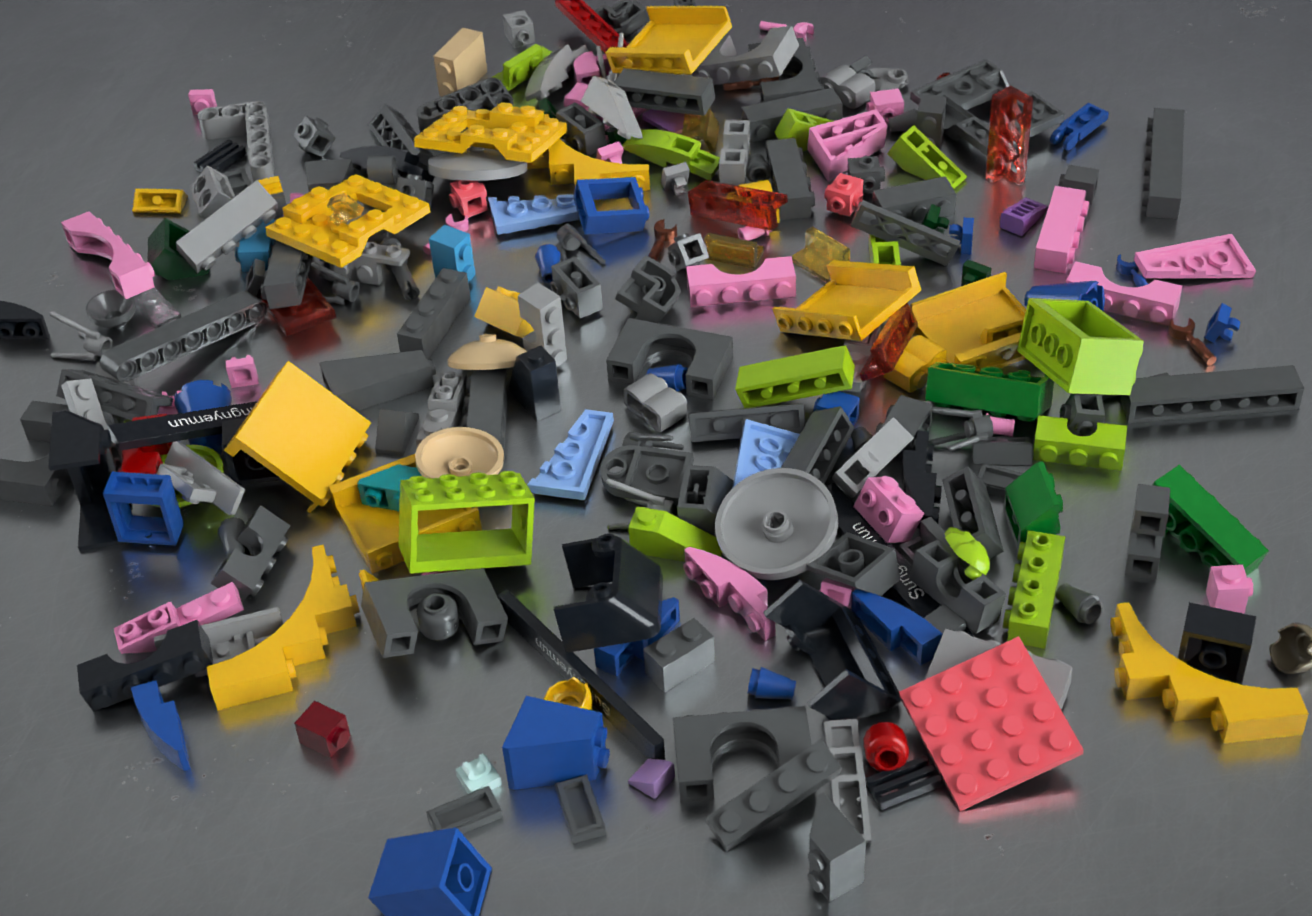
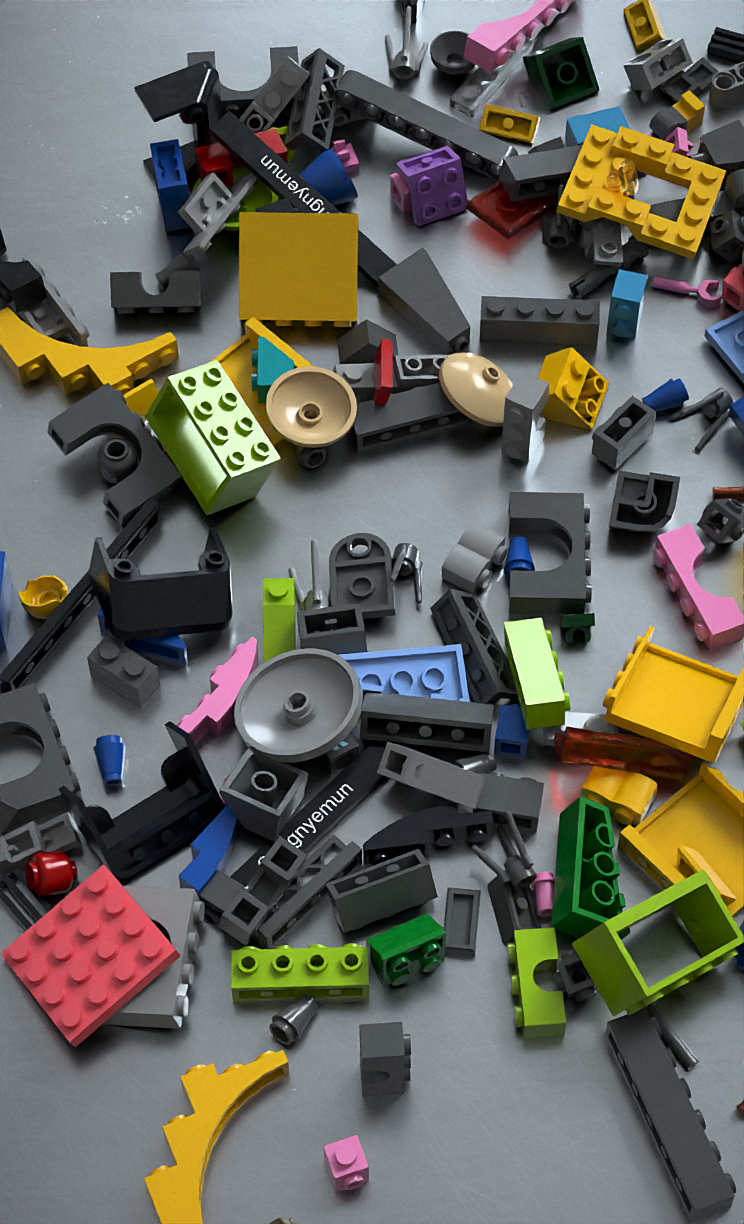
camera: 70 degrees right, 15 degrees up
bright pink slope [114,582,244,654] -> none
light grey brick [176,180,277,273] -> none
black slope [509,345,561,422] -> none
light blue wing [527,409,614,500] -> none
bright pink brick [853,476,924,543] -> none
lime arm [944,527,990,580] -> none
green wedge [1153,465,1269,576] -> none
black slope [1178,602,1257,685] -> none
none -> red tile [374,339,393,406]
none -> medium lavender bracket [395,146,469,226]
none -> yellow slope [479,104,541,144]
none -> dark green tile [559,613,595,643]

